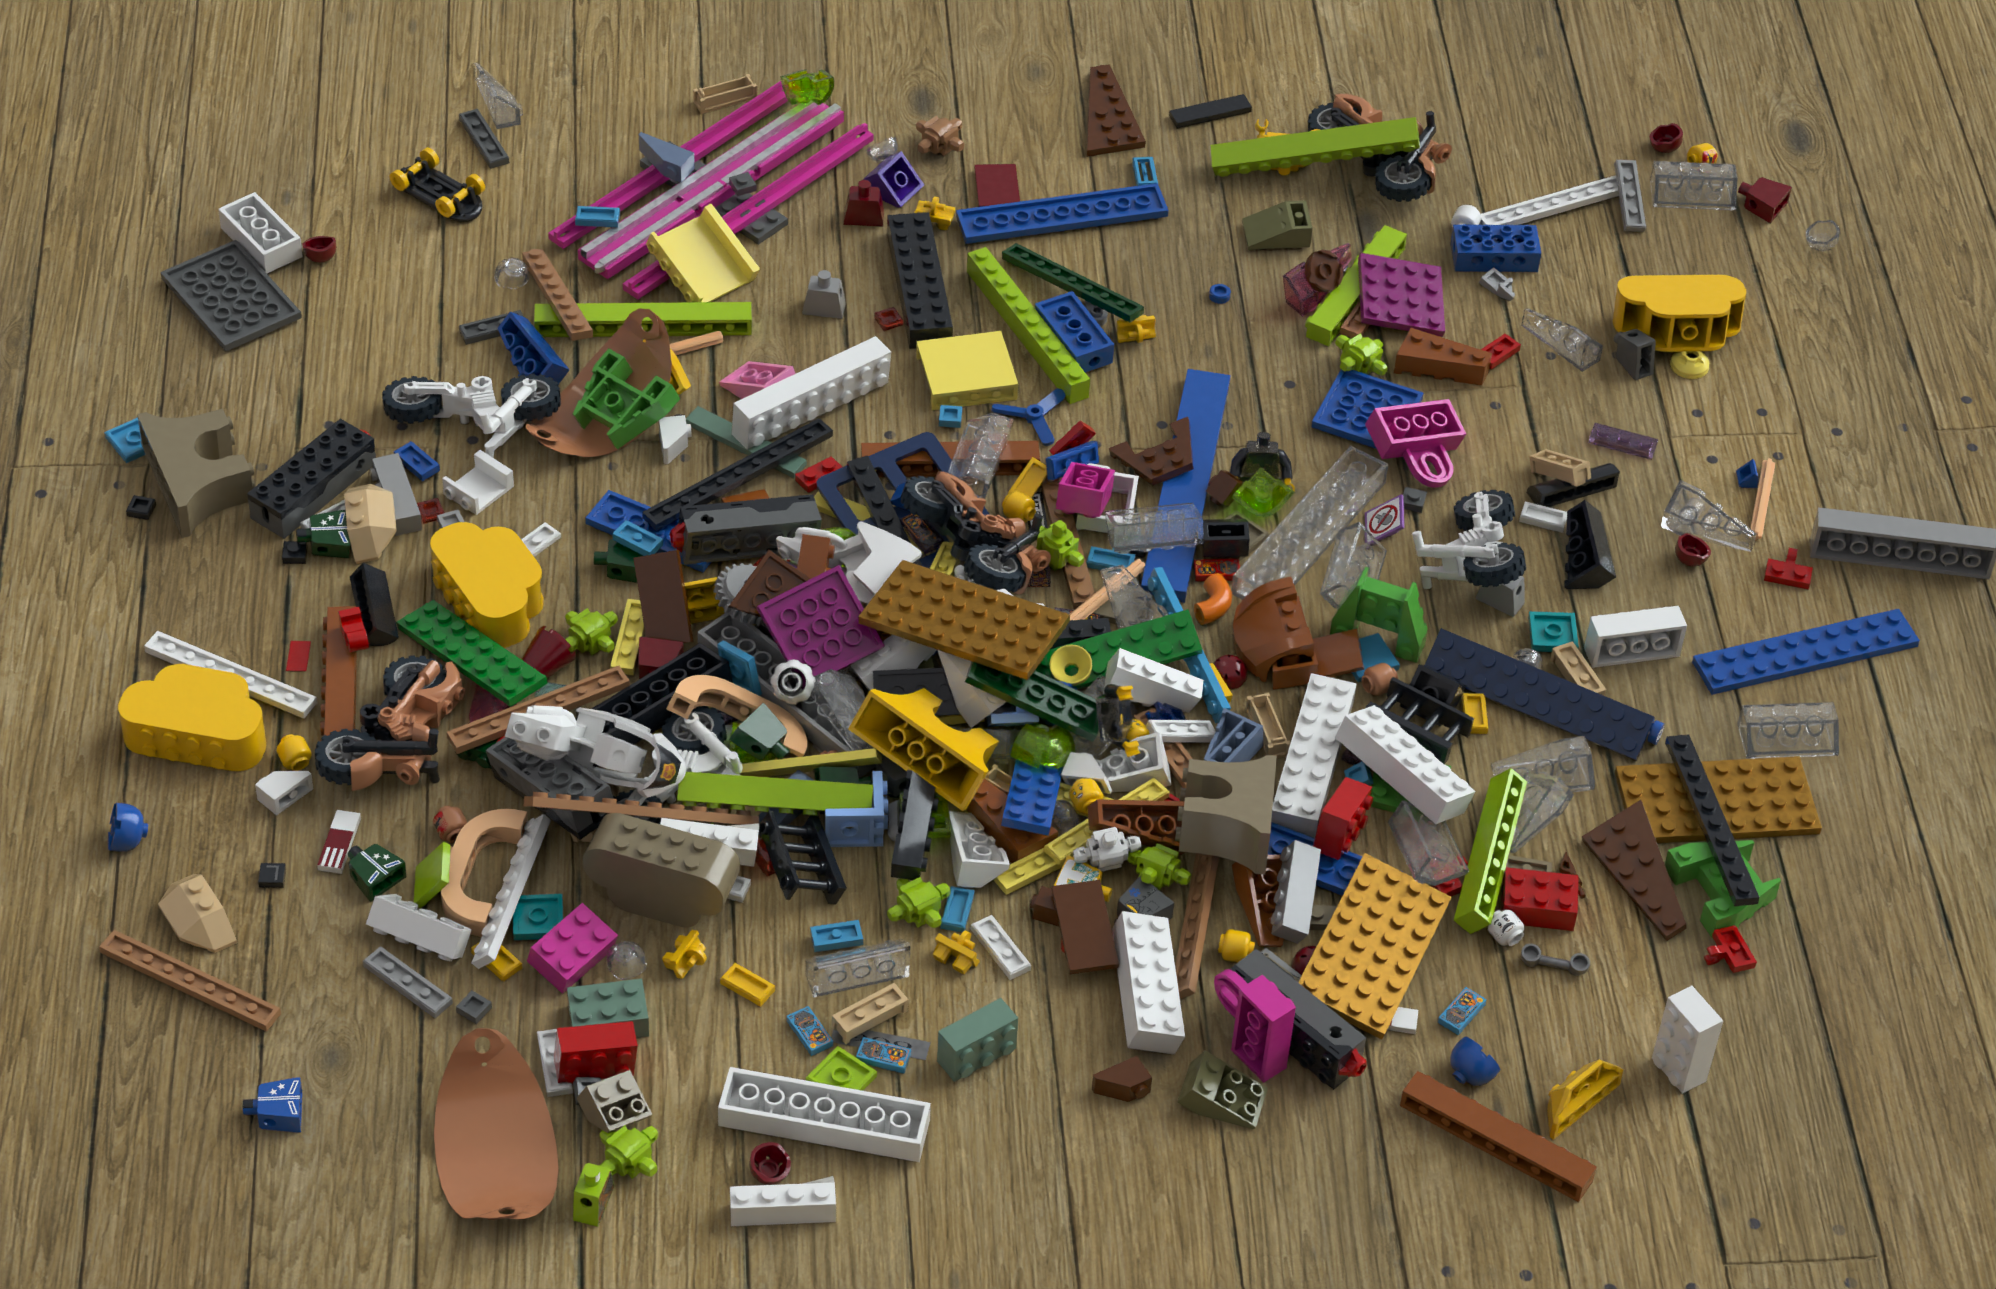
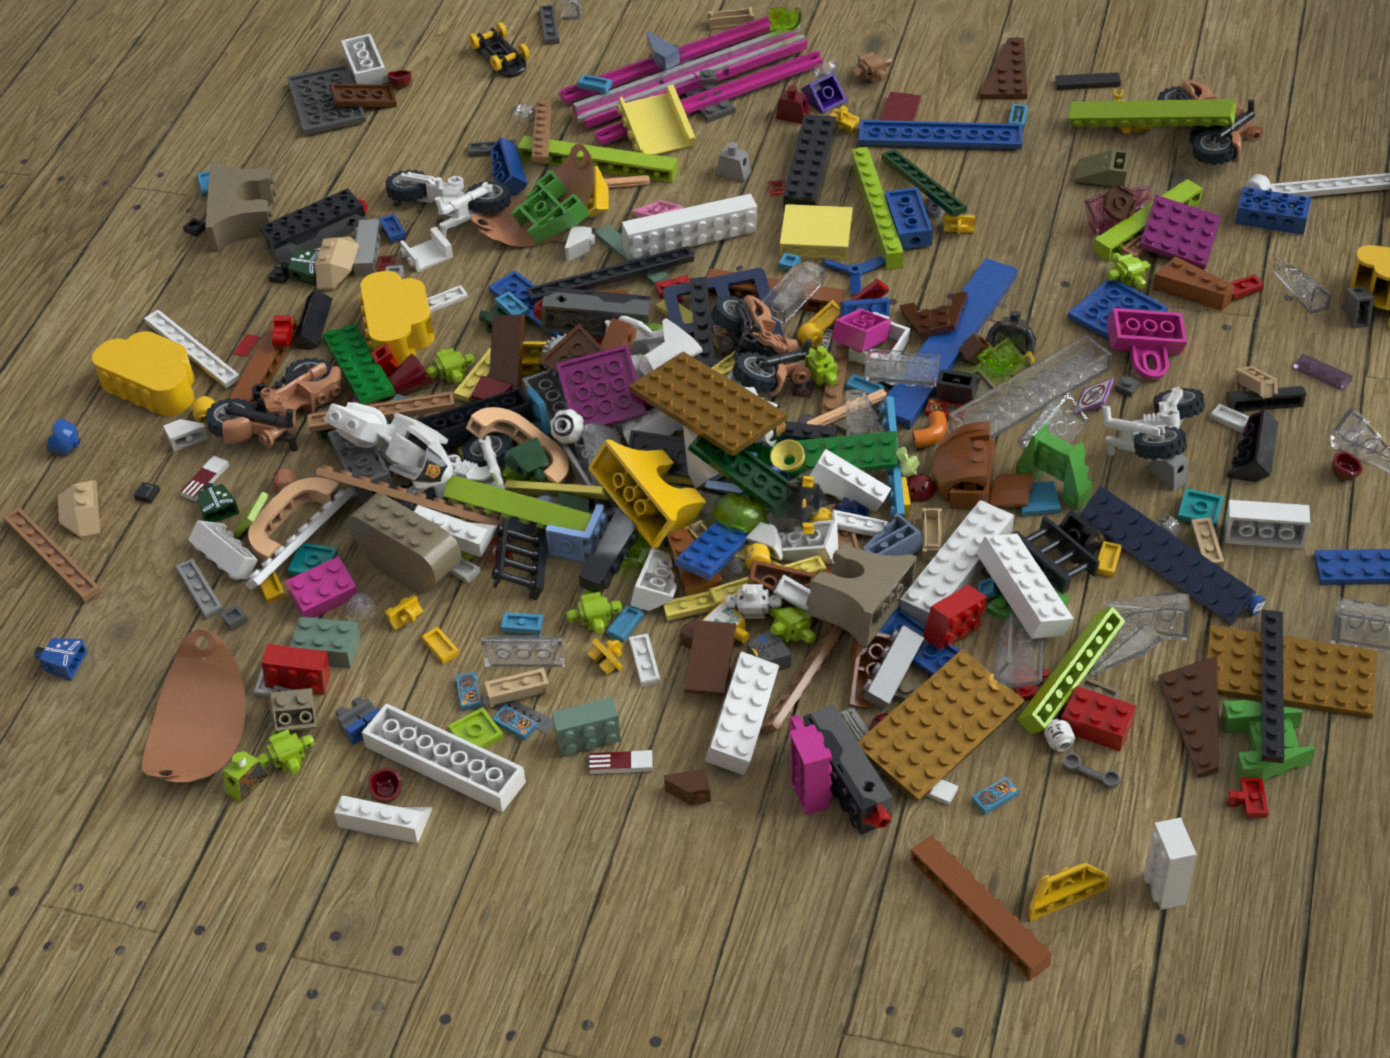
camera: 25 degrees right, 0 degrees up
olive slope [1177,1051,1268,1129] -> none
blue tile [1209,284,1231,304] -> none
yellow head [1218,929,1255,963] -> none
nougat head [1362,663,1398,696] -> none
blue cylinder [1450,1036,1500,1086] -> none
light grey slope [1479,267,1515,301] -> none
reddish brown hand [1559,852,1586,899] -> none
none -> reddish brown tile [329,84,397,107]
none -> hips [335,696,380,745]
none -> red leg [371,343,399,377]
none -> tile [589,750,653,774]
none -> white tile [773,575,811,613]
none -> yellowish green bar [896,446,920,478]

